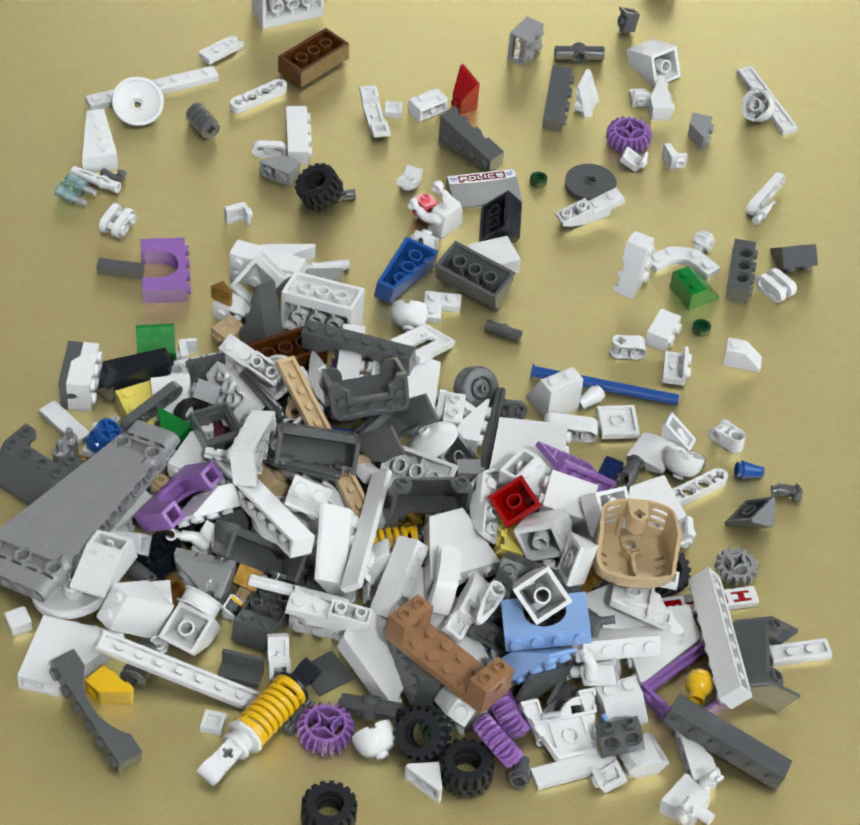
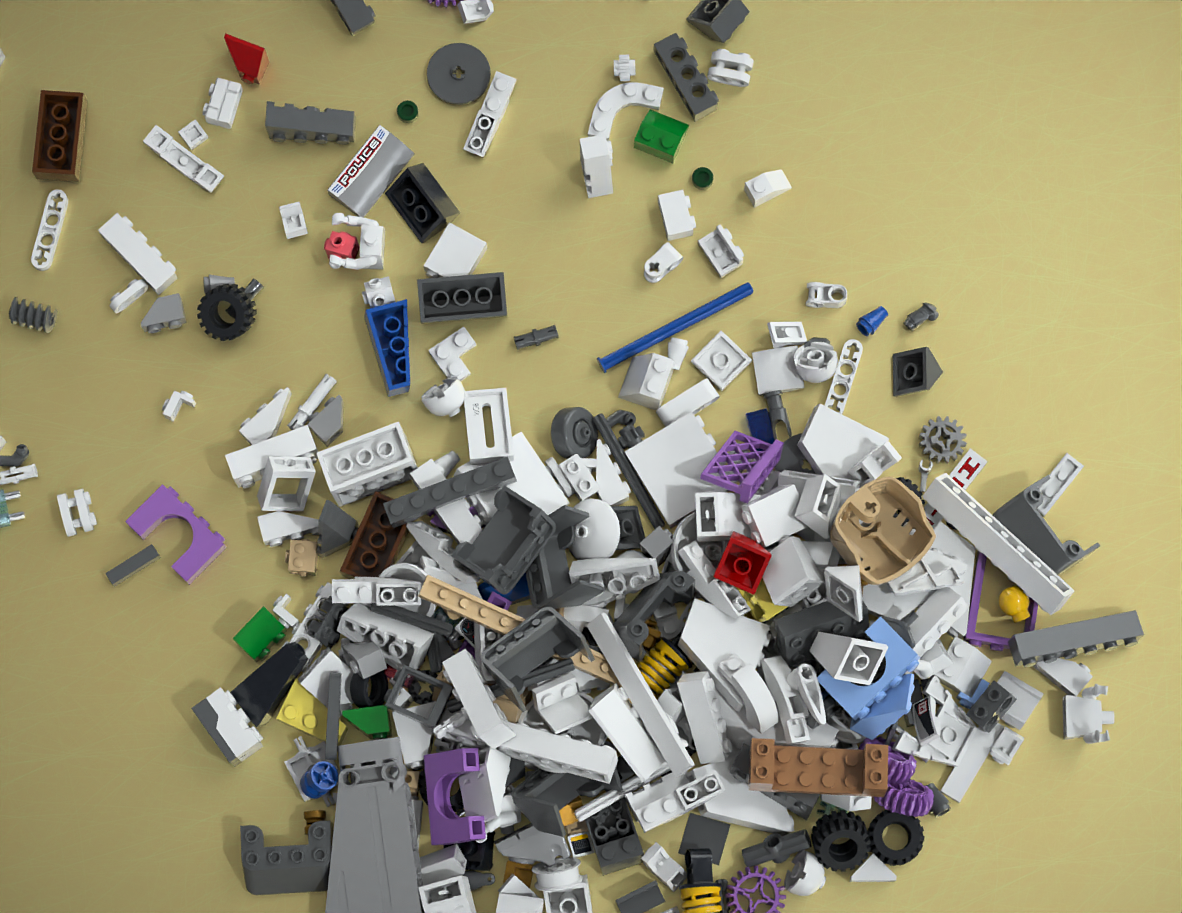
camera: 35 degrees left, 30 degrees up
white tile [39,400,89,445] -> none
light grey piece [52,427,79,463] -> none
pearl gold slope [211,281,232,307] -> none

